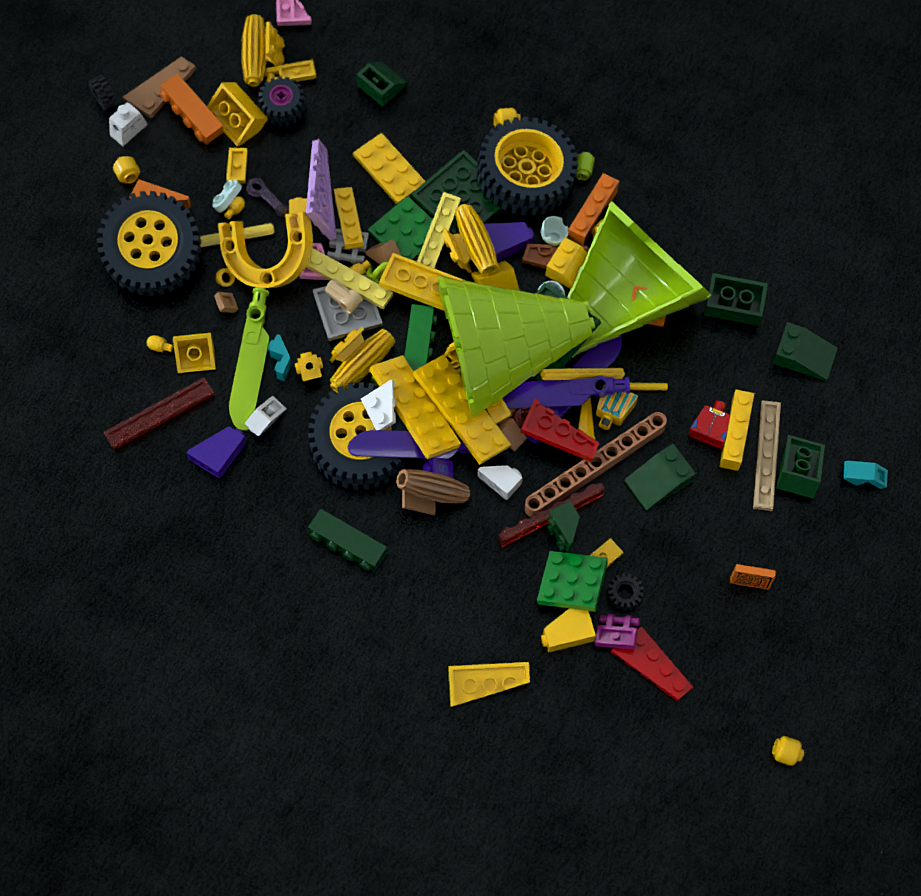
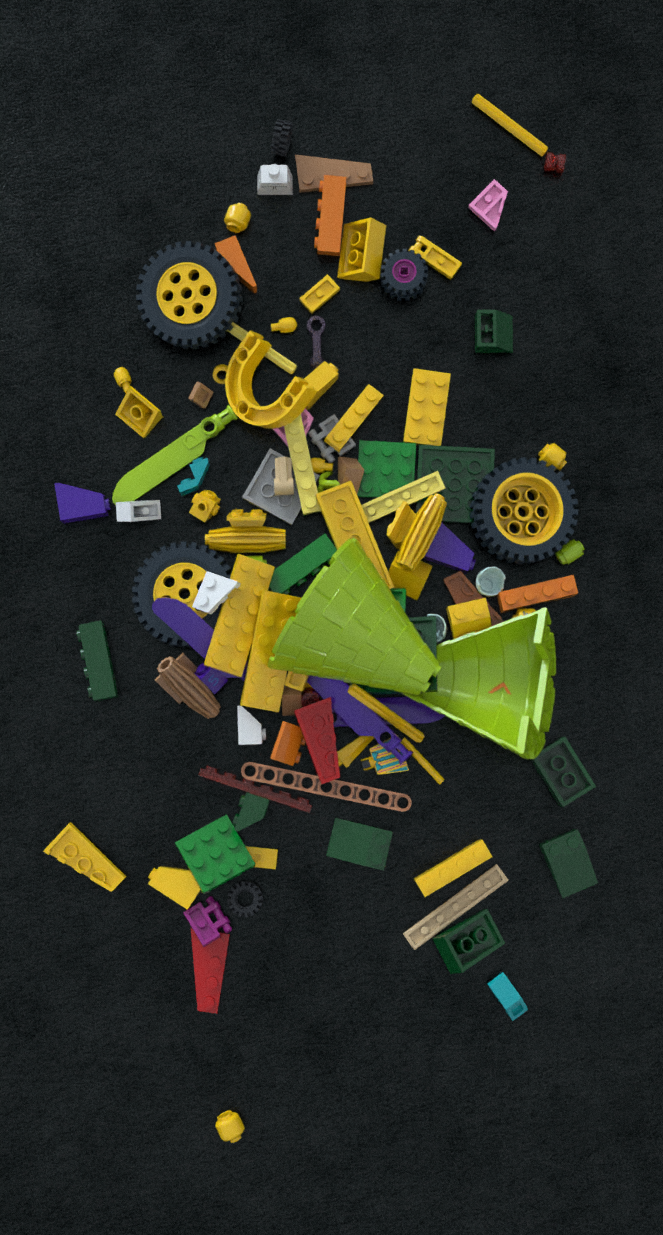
camera: 45 degrees right, 15 degrees up
clear red plate [104,377,214,450] -> none
light aqua plate [213,180,242,212] -> none
yellow plate [241,14,284,87] -> none
lavender wing [306,139,337,240] -> none
red torso [688,401,730,449] -> none
orange tile [730,564,776,590] -> none
none -> orange slope [270,721,305,766]

